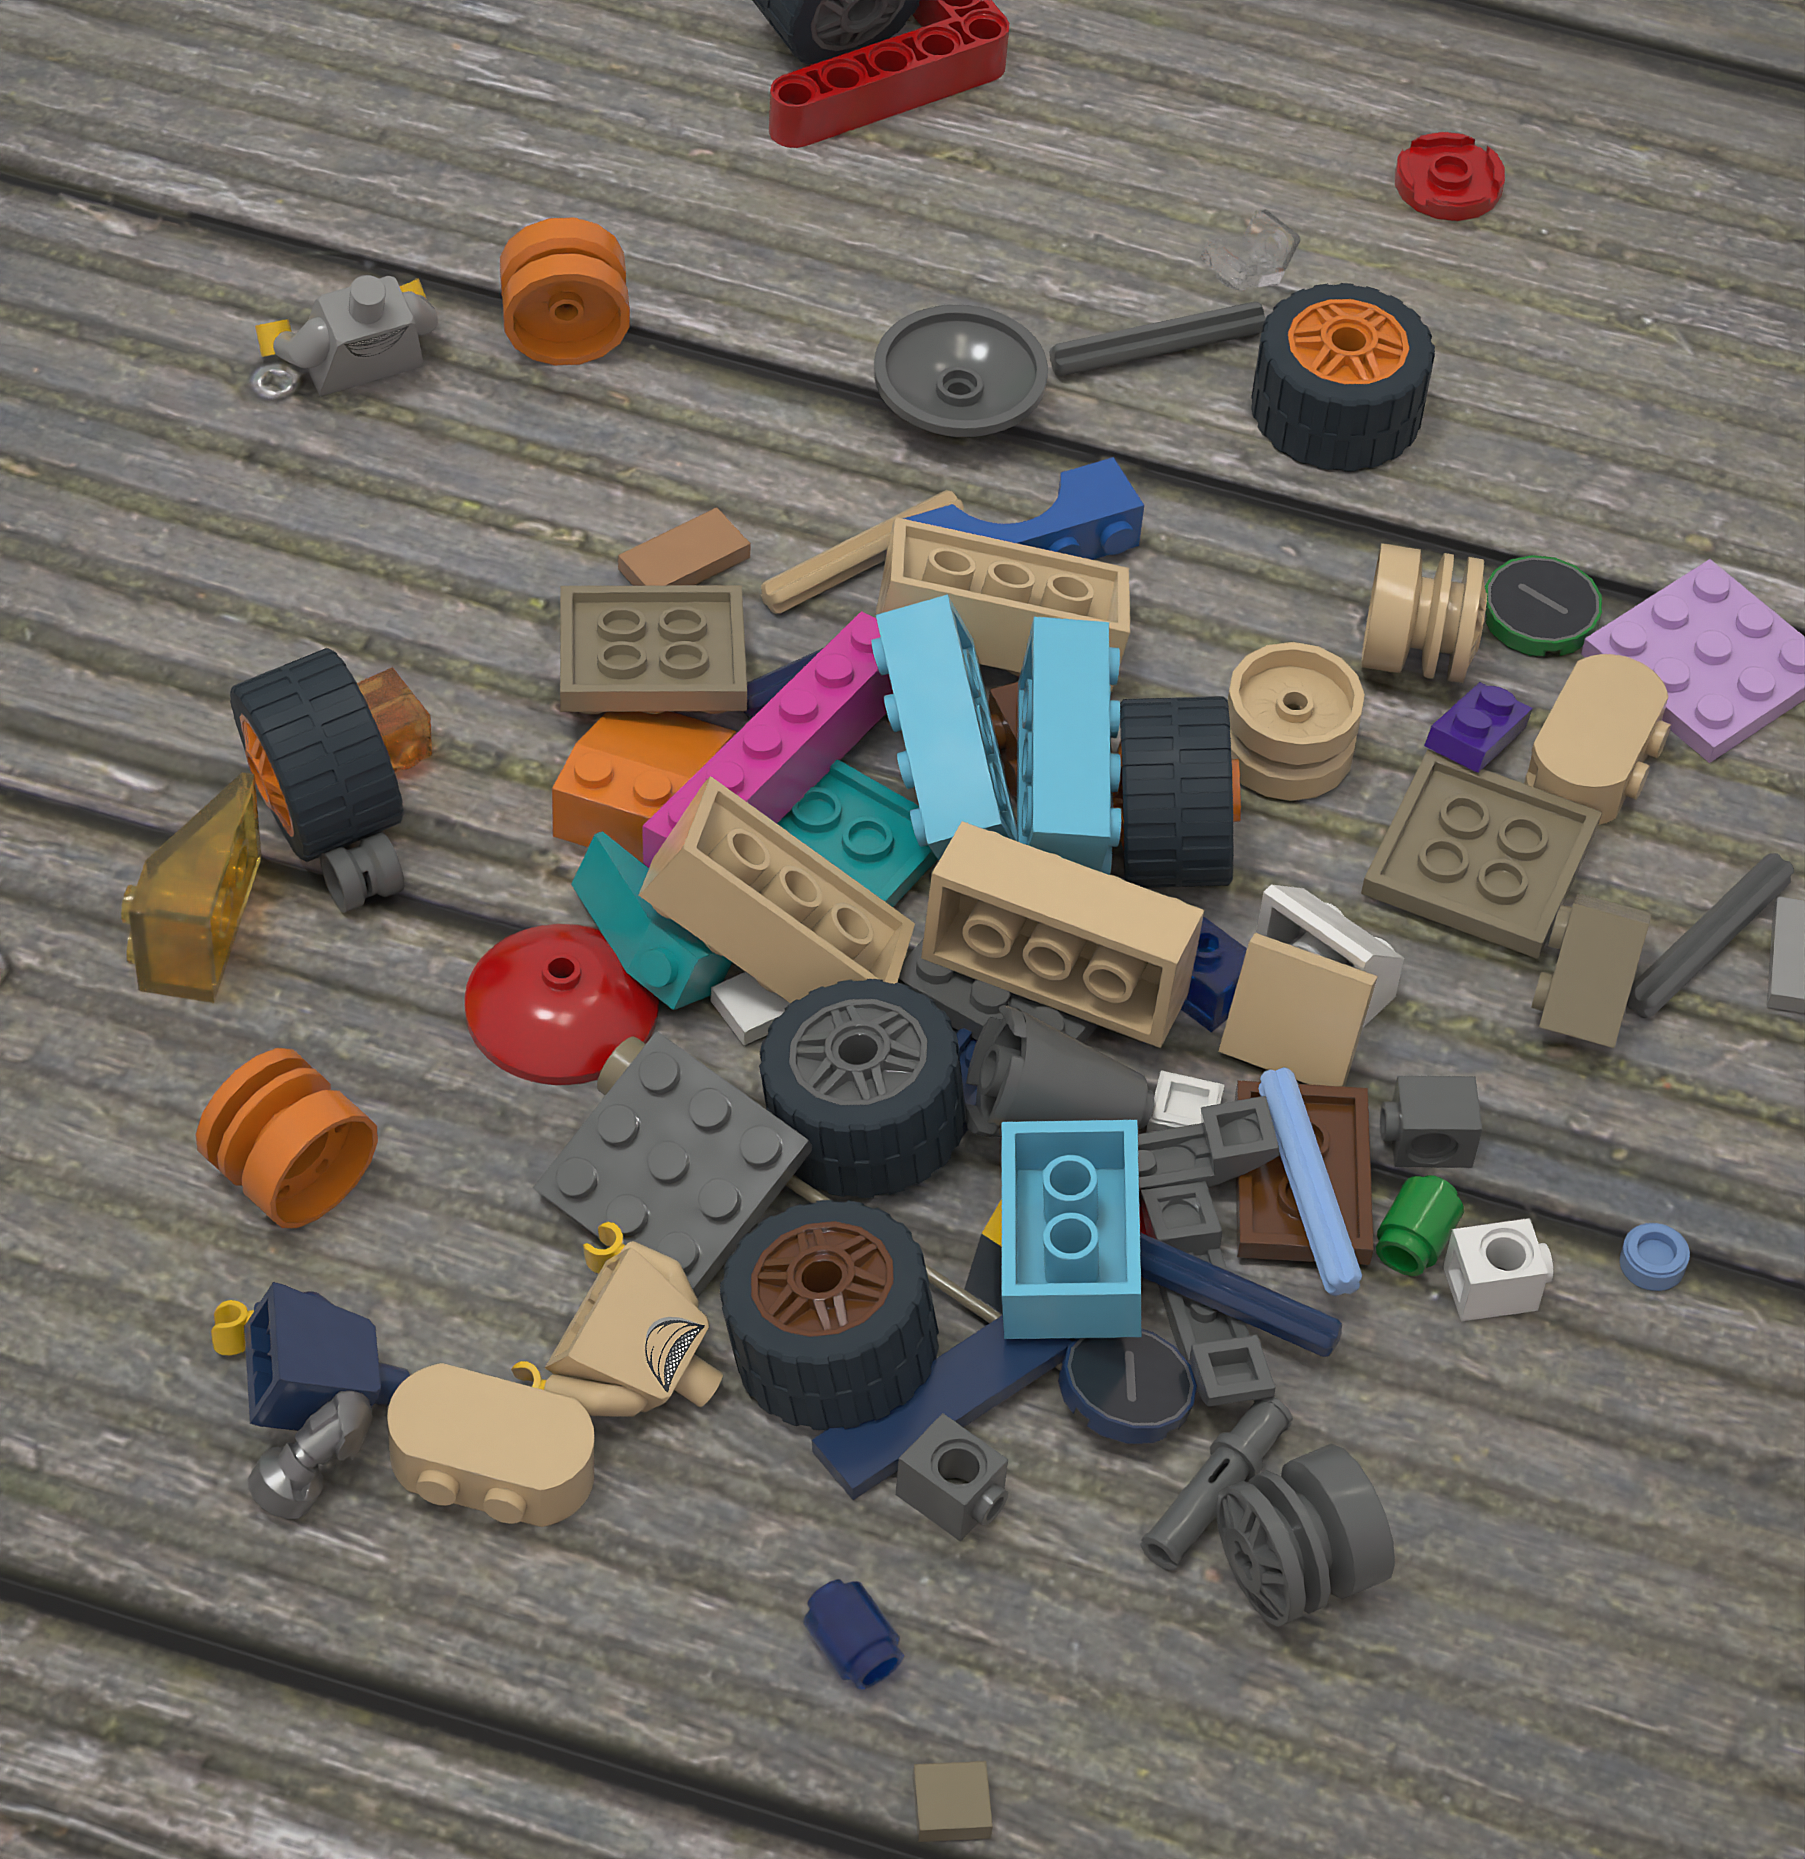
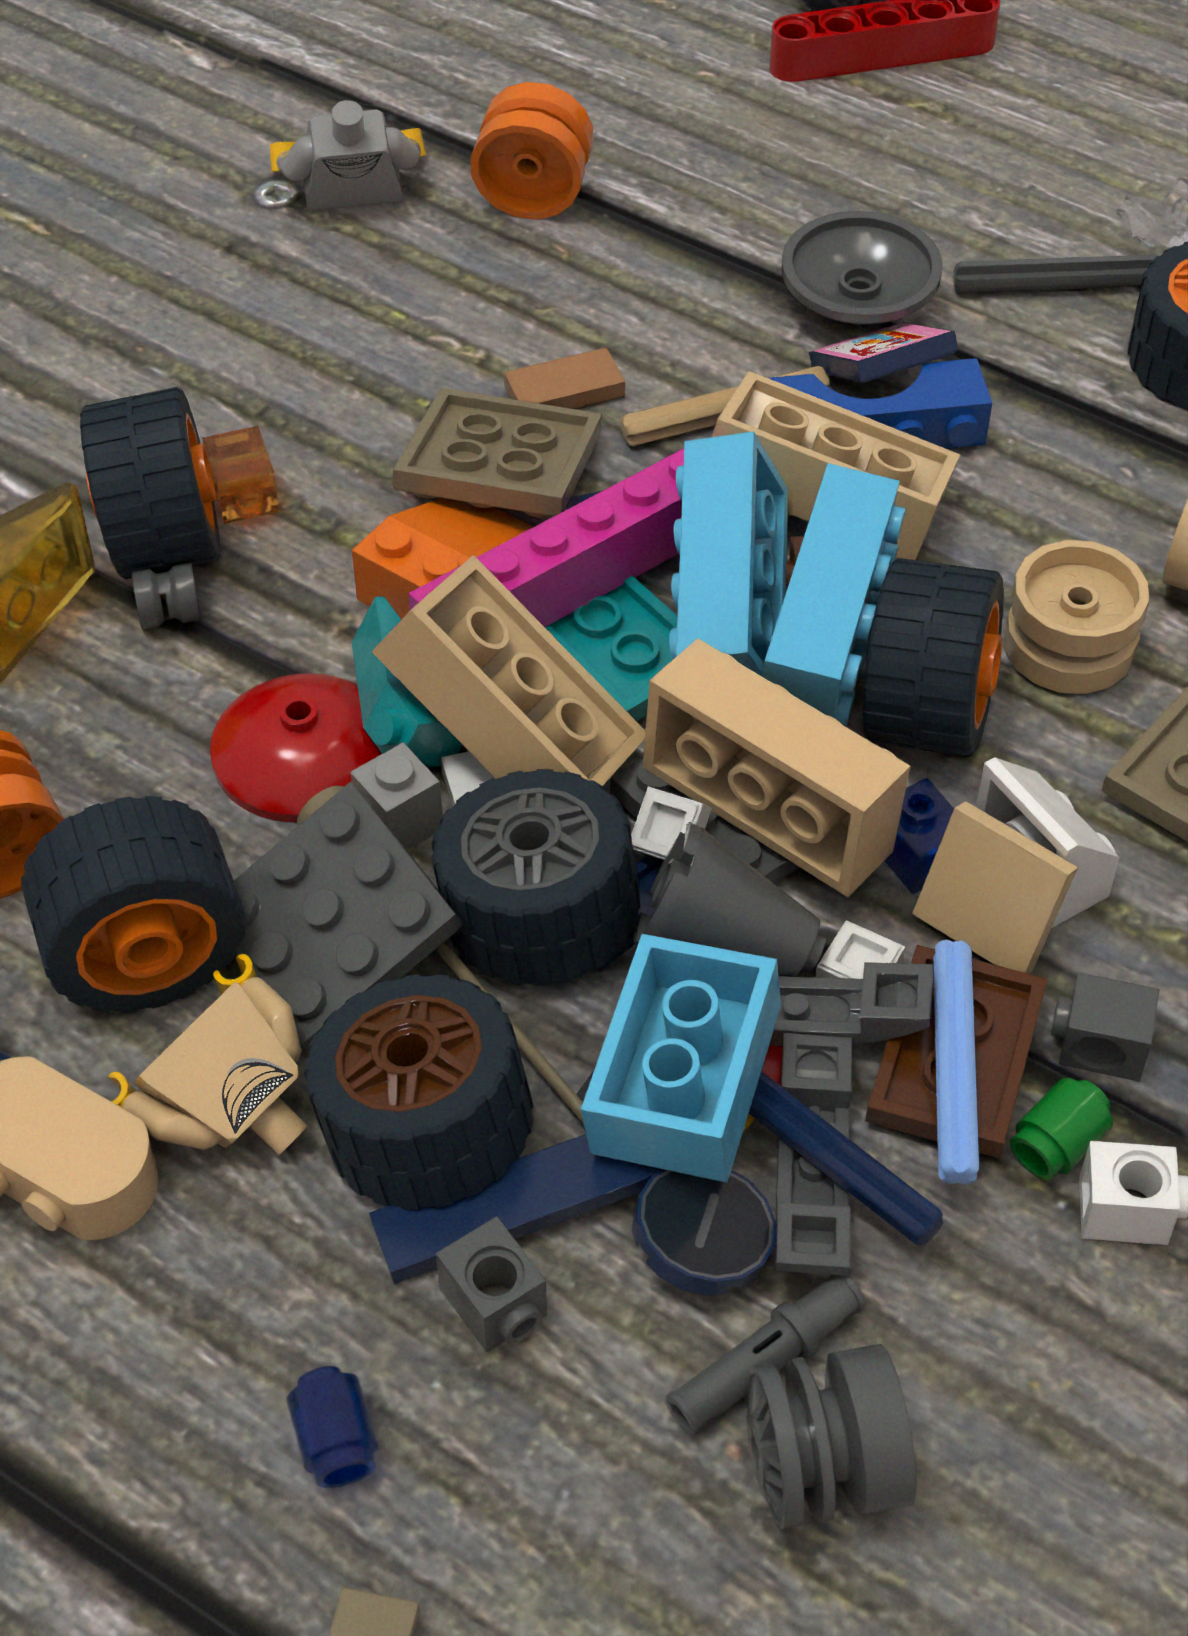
camera: 20 degrees right, 0 degrees up
none -> black wheel [21,796,246,1013]
none -> light grey brick [350,742,443,850]
none -> white tile [631,787,712,860]
none -> tile [809,322,958,383]

